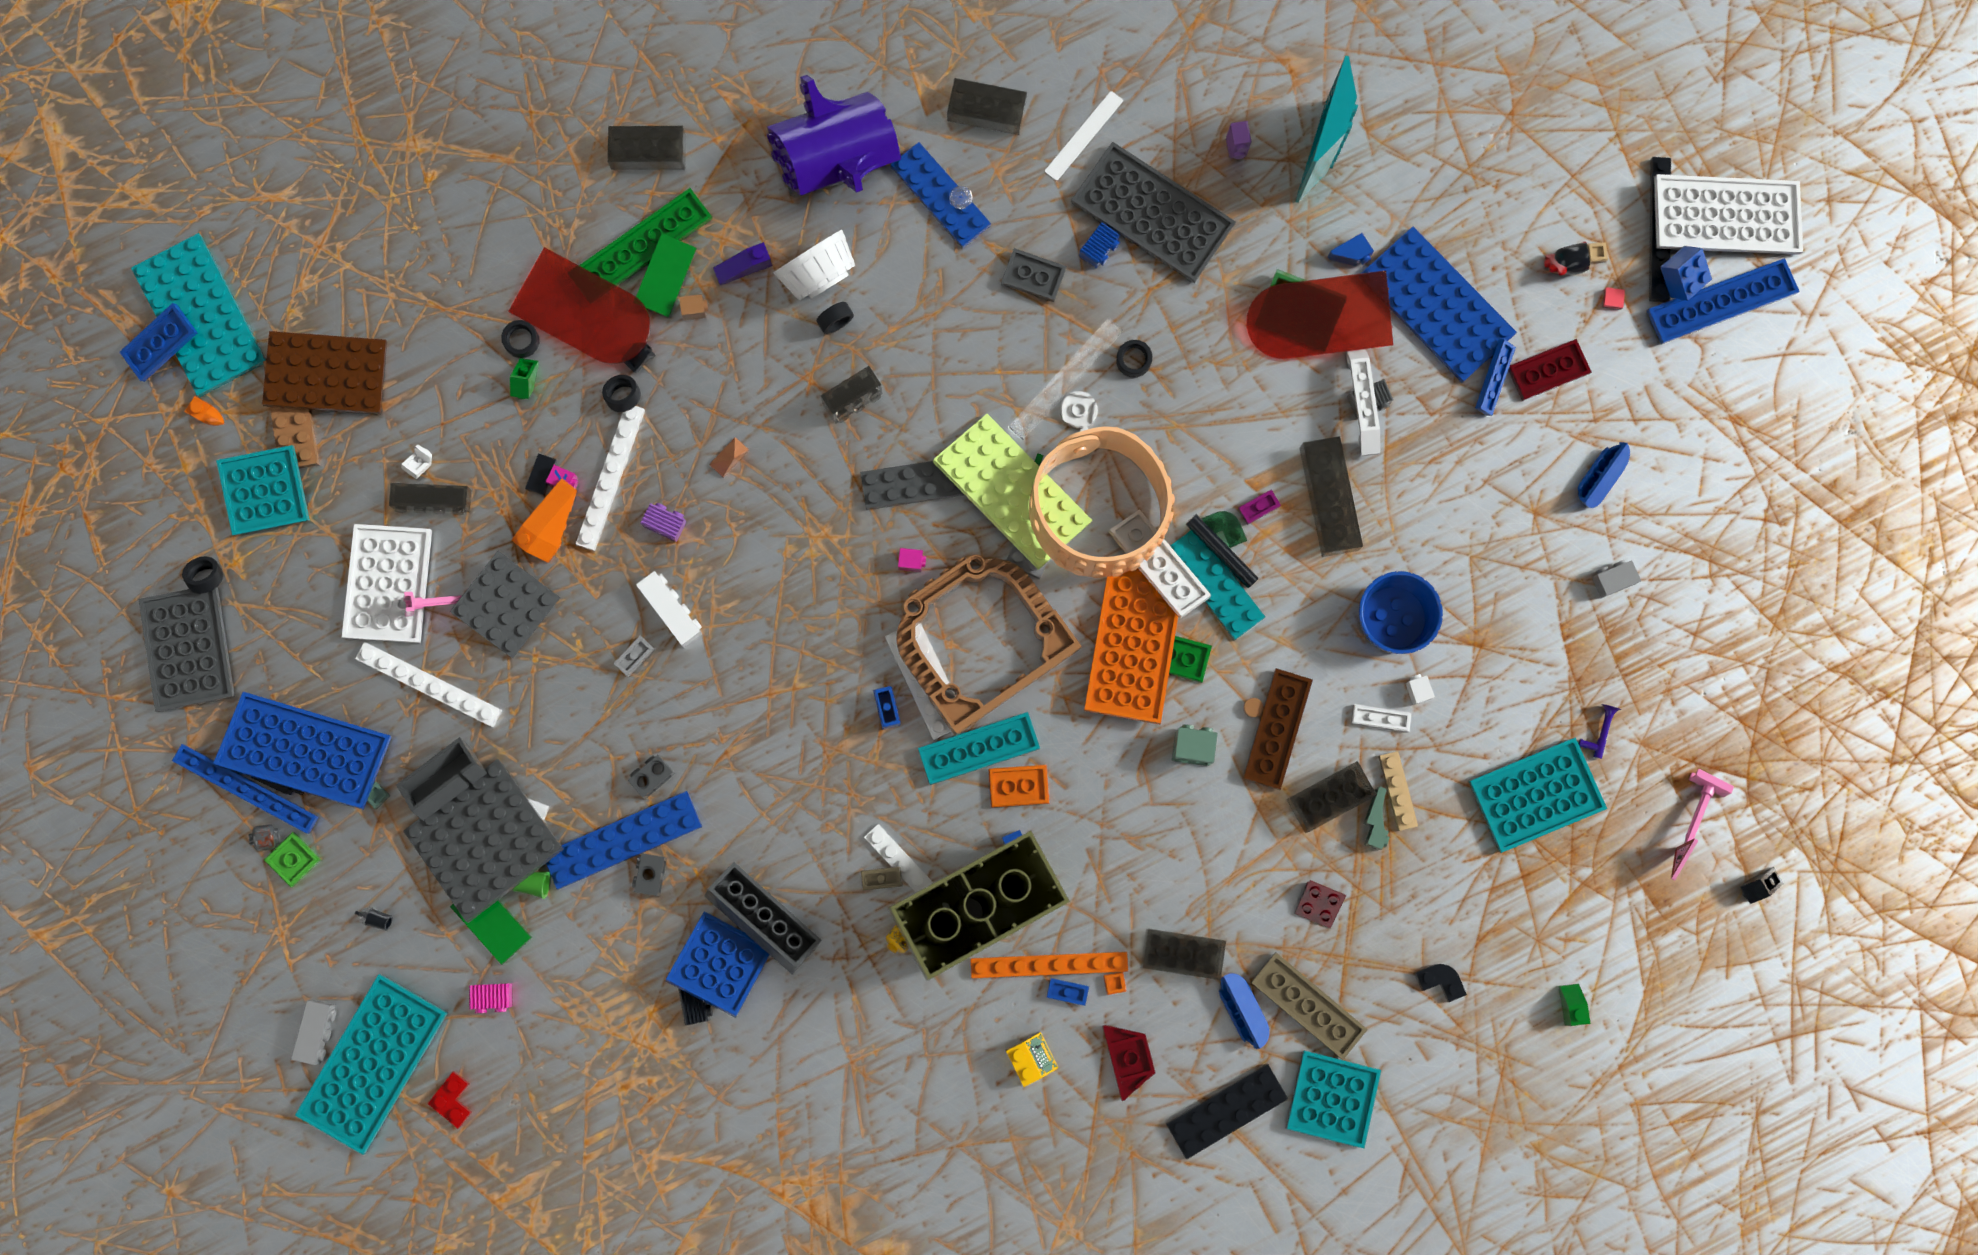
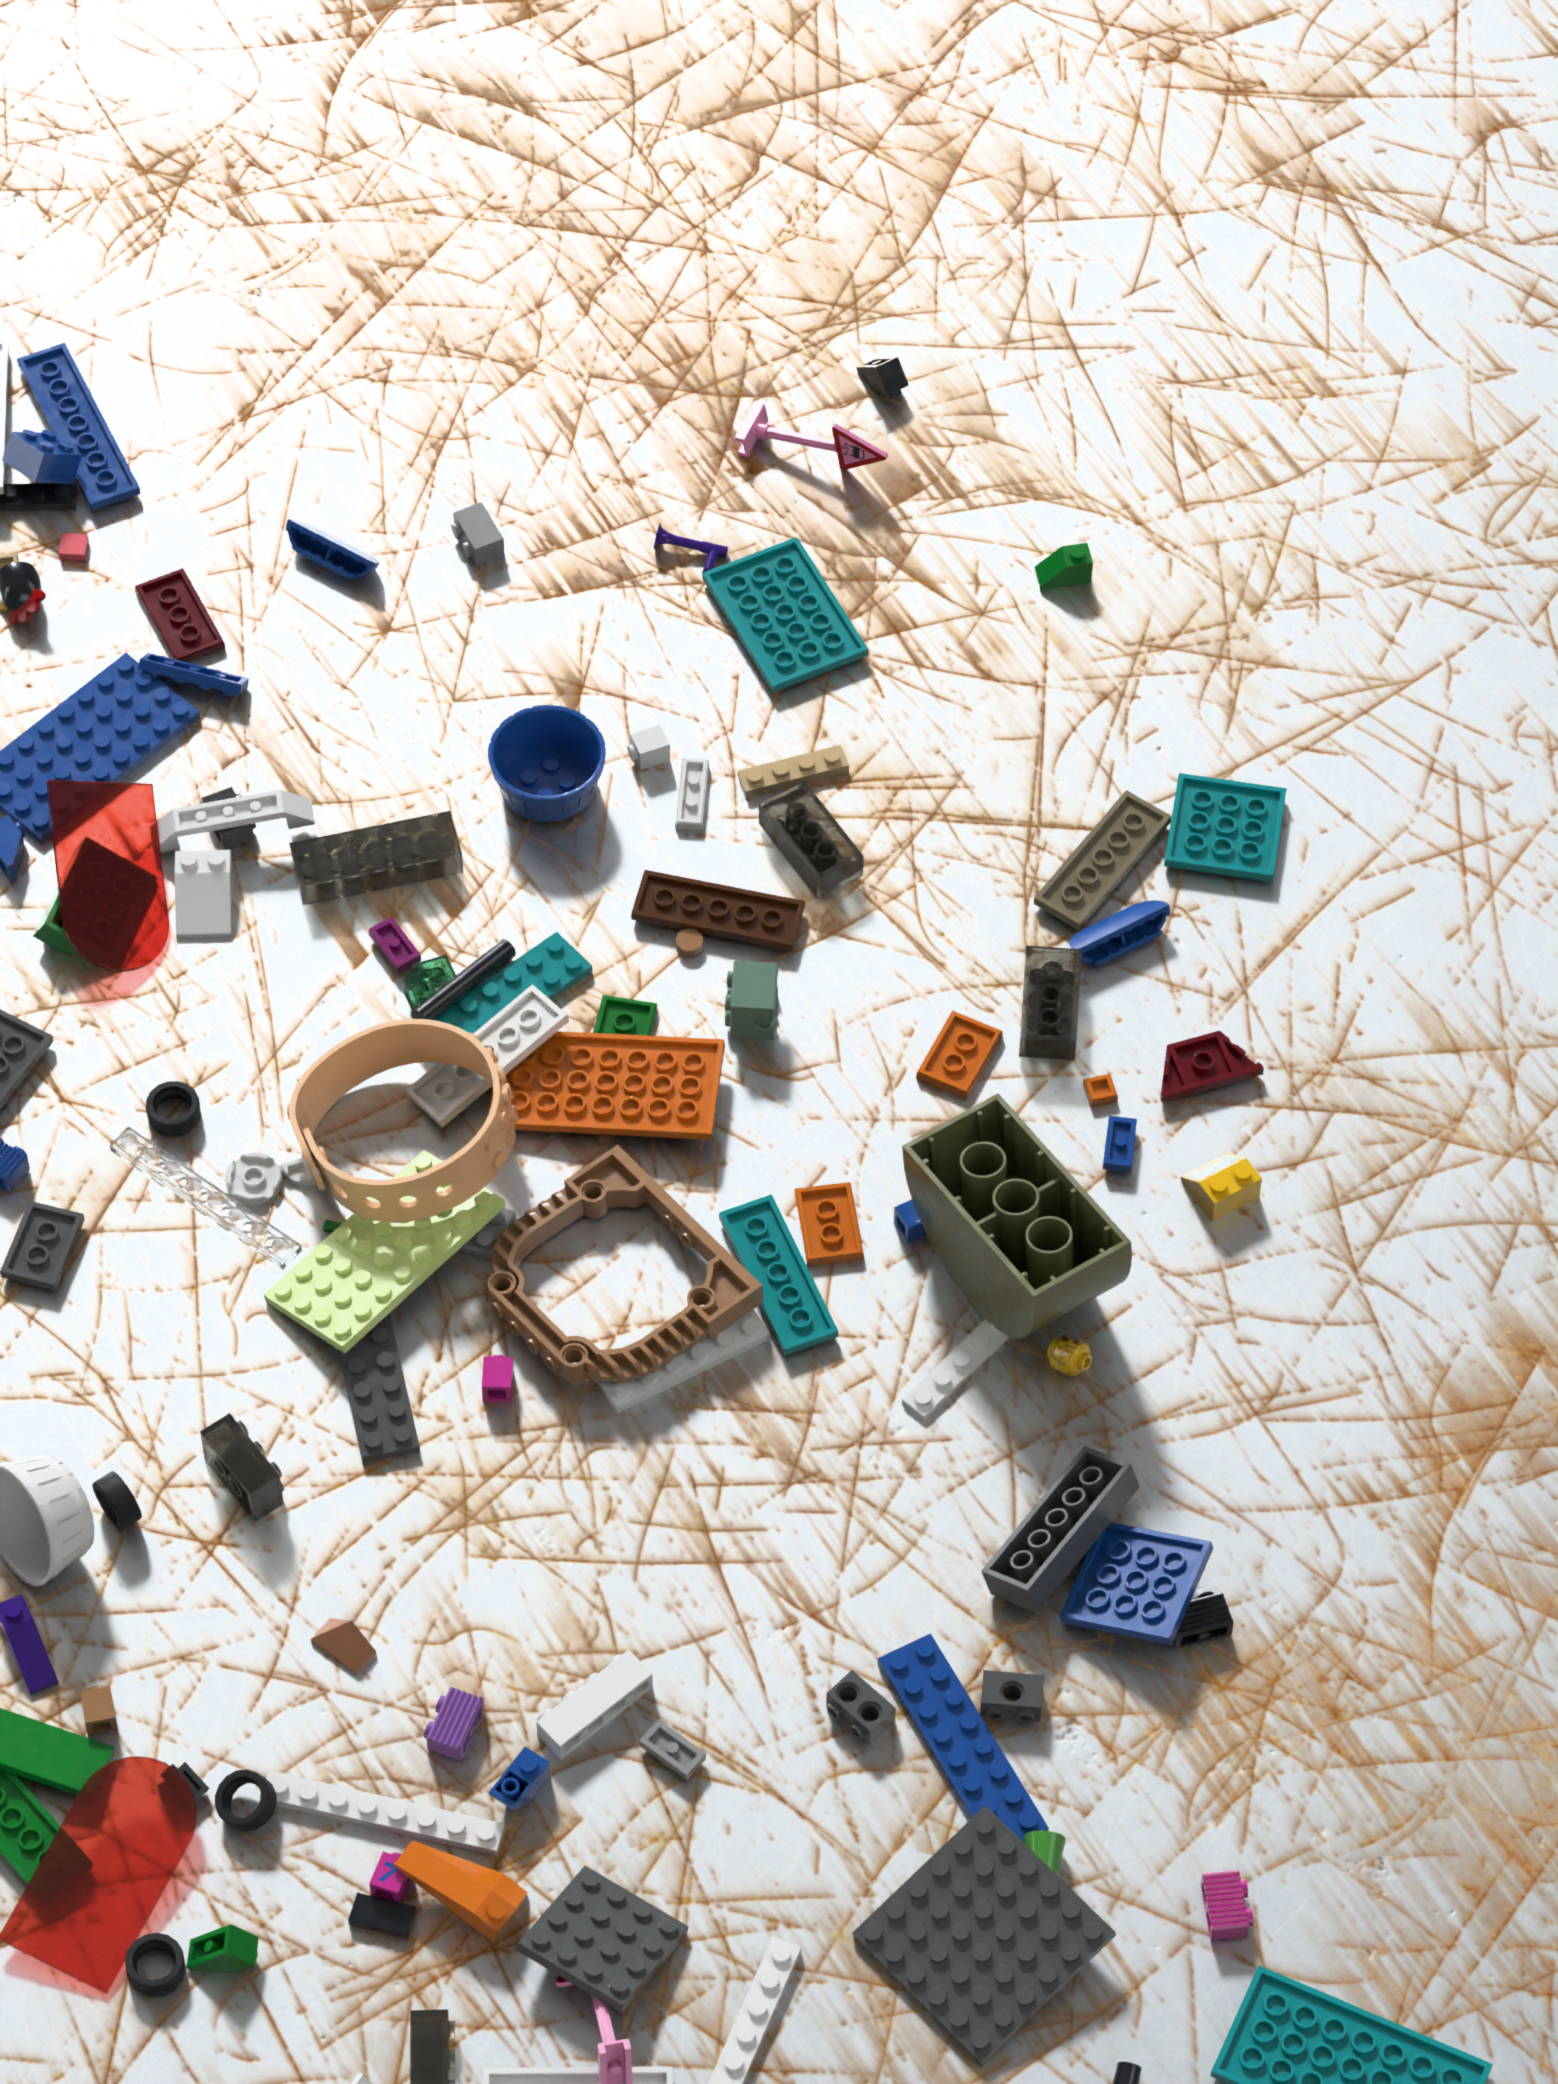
camera: 90 degrees left, 25 degrees down
dark grey piece [396,737,487,821] -> none
red plate [427,1071,472,1129] -> none
green tile [450,900,532,965] -> none
dark tan plate [861,866,903,891] -> none
blue brick [873,686,901,730] -> none
orange plate [971,952,1128,978] -> none
black plate [1166,1064,1288,1160] -> none
dark red hinge [1294,880,1346,929] -> none
sand green slope [1363,786,1390,850] -> none
black plate [1414,964,1467,1002] -> none
none -> white slope [175,850,233,938]
none -> blue slope [489,1747,551,1811]
none -> orange tile [916,1010,1003,1099]

